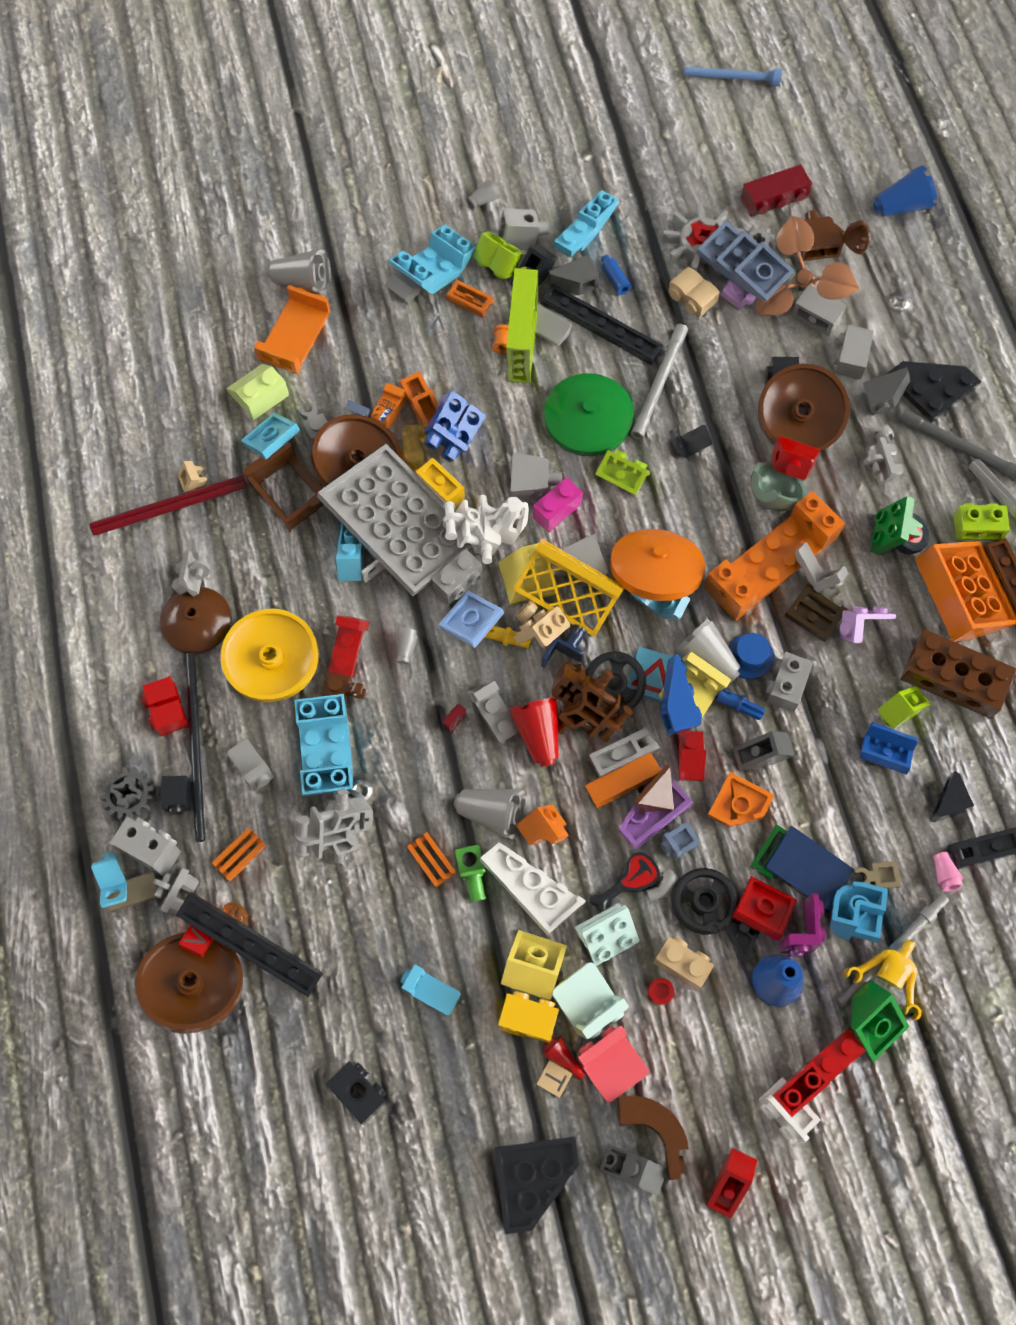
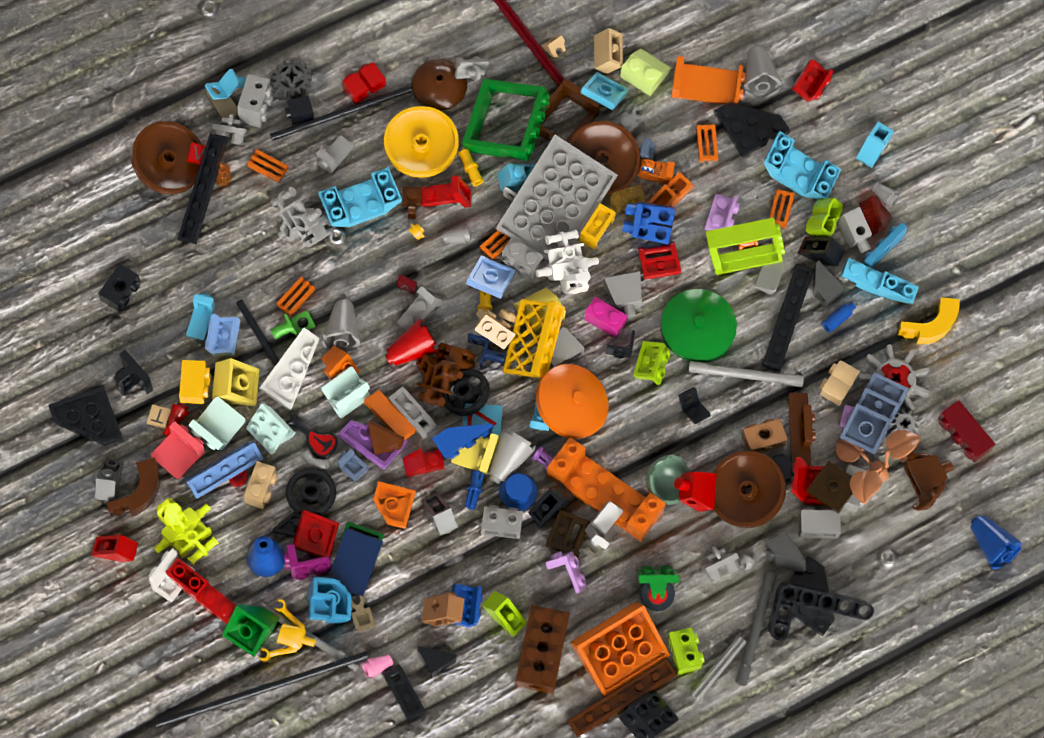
camera: 70 degrees right, 0 degrees up
none -> black bracket [114,350,153,396]
none -> neon yellow piece [154,498,219,565]
none -> black piece [155,651,368,728]
none -> medium blue fence [183,441,264,499]
none -> light blue bracket [205,314,240,356]
none -> black bar [236,299,280,366]
none -> light aqua bracket [321,366,370,418]
none -> yellow plate [408,223,425,240]
none -> medium nougat brick [421,592,464,627]
none -> yellow pin [458,149,484,186]
none -> green window [462,79,550,161]
none -> orange tile [480,231,510,261]
none -> black slope [528,483,574,527]
none -> medium lavender bush [532,446,555,471]
none -> tan brick [594,28,623,74]
none -> black bracket [605,330,635,359]
none -> red plate [637,242,681,280]
none -> orange tile [696,124,718,162]
none -> lavender bracket [705,194,740,231]
none -> black plate [714,102,790,158]
none -> medium nougat brick [742,418,788,453]
none -> black beam [768,582,874,641]
none -> reddish brown bracket [788,393,816,466]
none -> red bracket [791,59,834,102]
none -> red bracket [791,457,824,505]
none -> dark brown plate [806,461,853,514]
none -> medium azure slope [856,122,894,168]
none -> clear red slope [859,195,891,237]
none -> dark azure tile [863,223,907,269]
none -> yellow arch [898,297,960,344]

